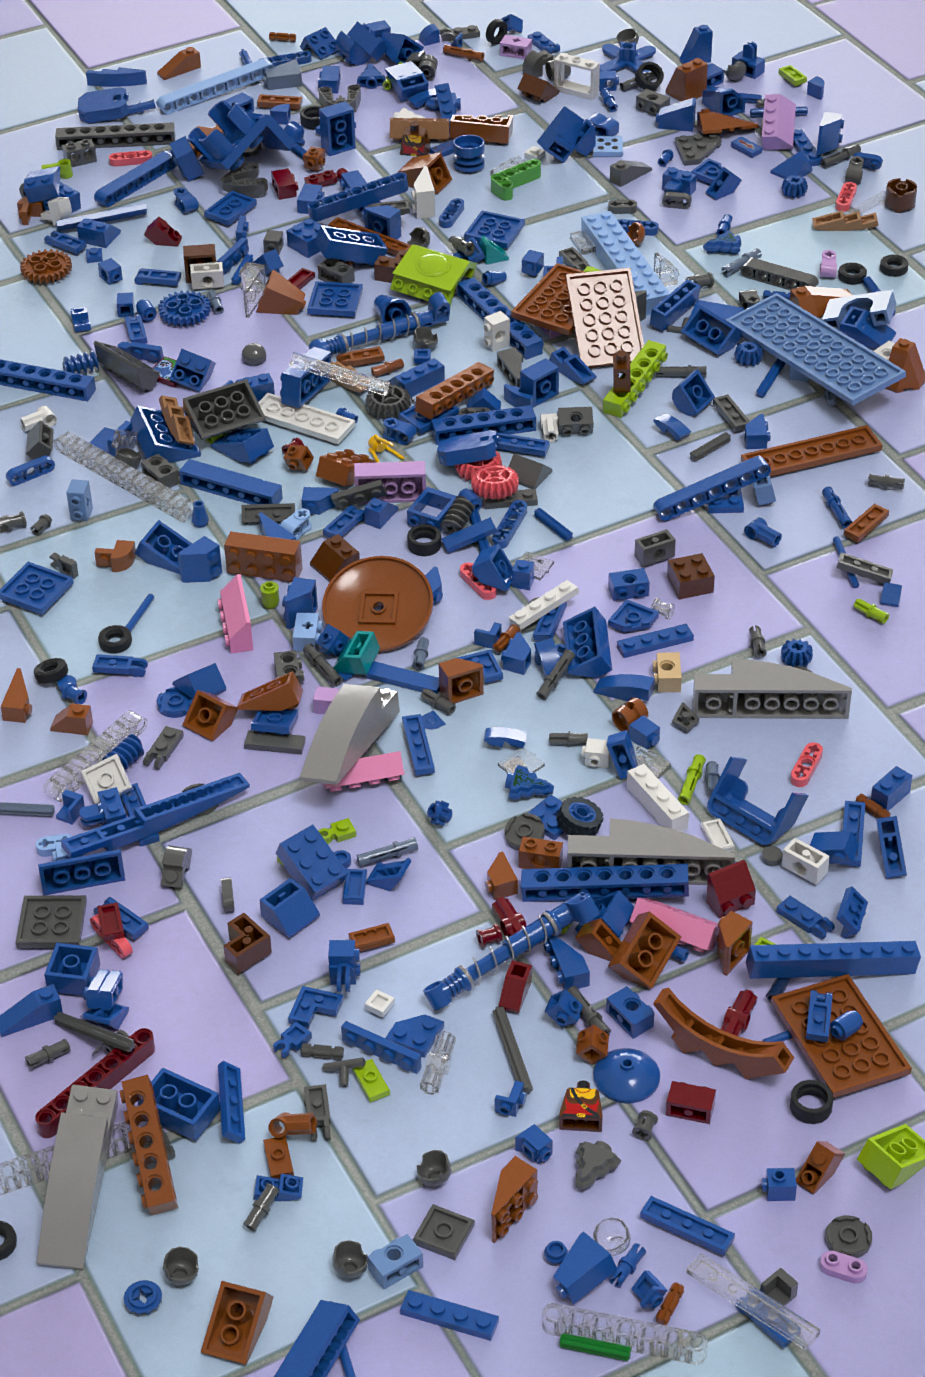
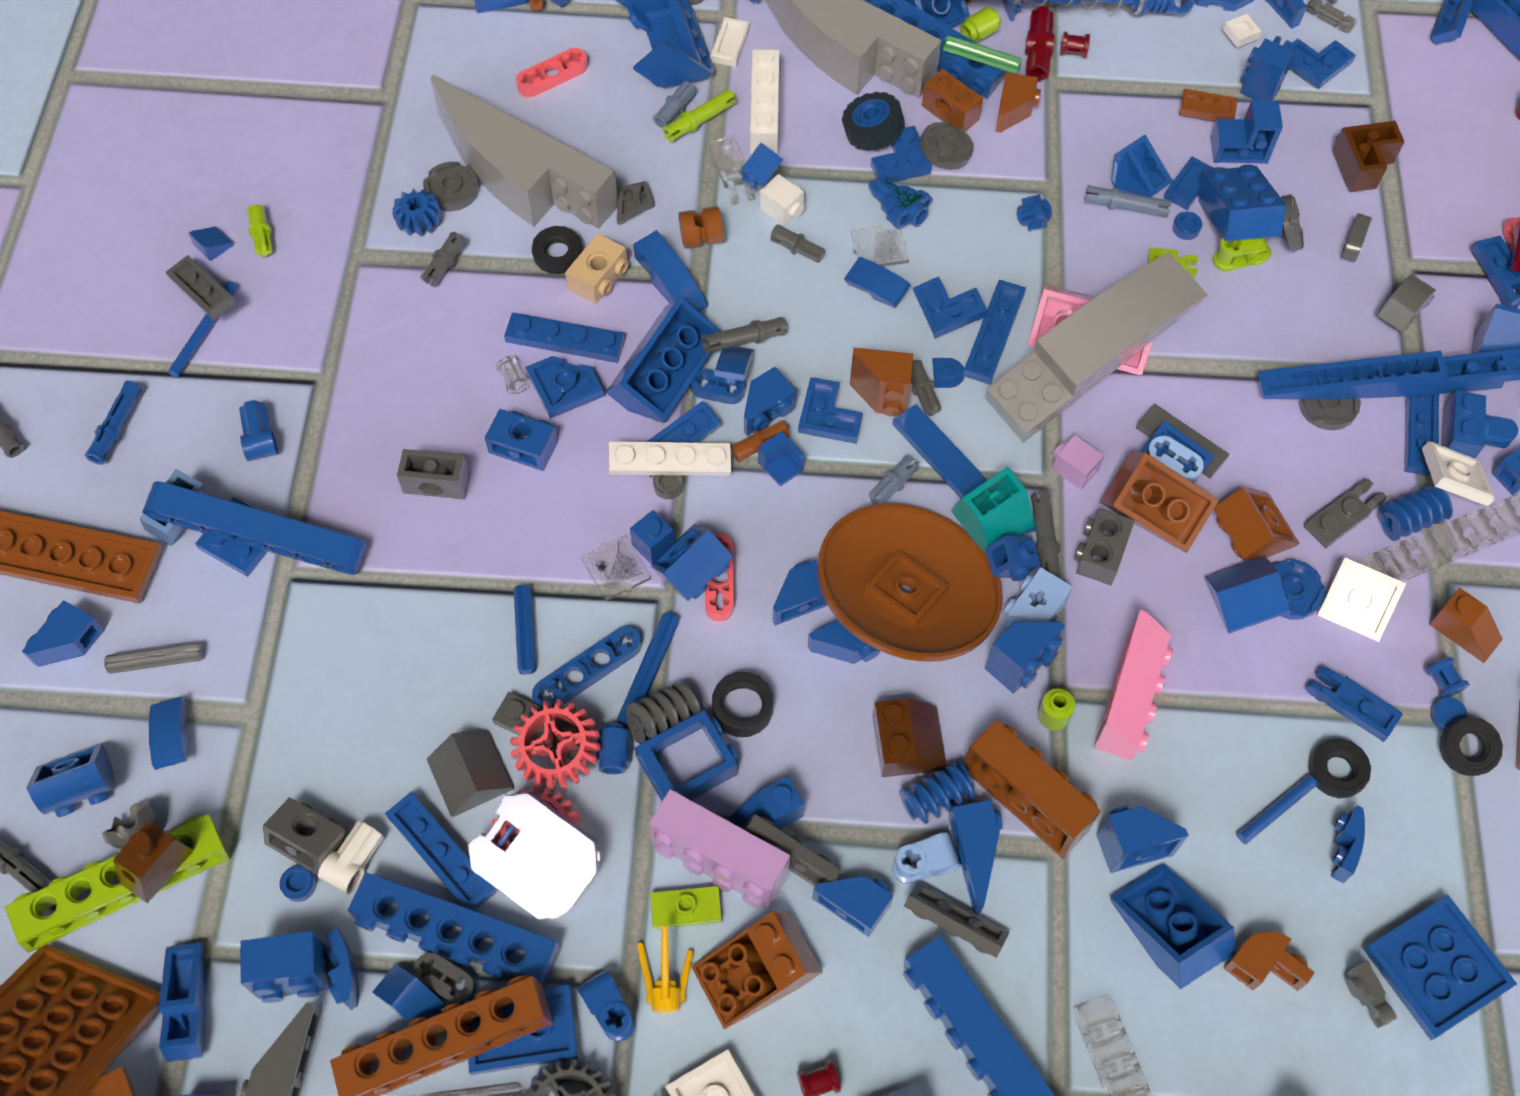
camera: 150 degrees left, 20 degrees up
blue cone [191,500,209,528] -> none
blue slope [259,877,320,938] -> none
blue plate [273,1022,312,1058] -> none
dark orange brick [283,445,314,471] -> none
blue plate [323,505,365,538] -> none
blue tile [441,517,497,553] -> none
blue brick [629,716,660,750] -> none
reddish brown brick [667,553,715,599] -> none
dark grey plate [713,394,750,432] -> none
dark orange plate [843,503,889,542] -> none
none -> dark grey hair [102,801,157,849]
none -> black tyre [531,226,583,274]
none -> blue piece [899,760,975,825]
none -> blue plate [913,276,988,338]
none -> axle [943,35,1022,74]
none -> light blue beam [1148,436,1203,482]
none -> blue brick [1210,100,1283,164]
none -> dark grey tile [1281,194,1304,252]
none -> white tile [1317,558,1406,641]
none -> blue slope [1331,805,1365,883]

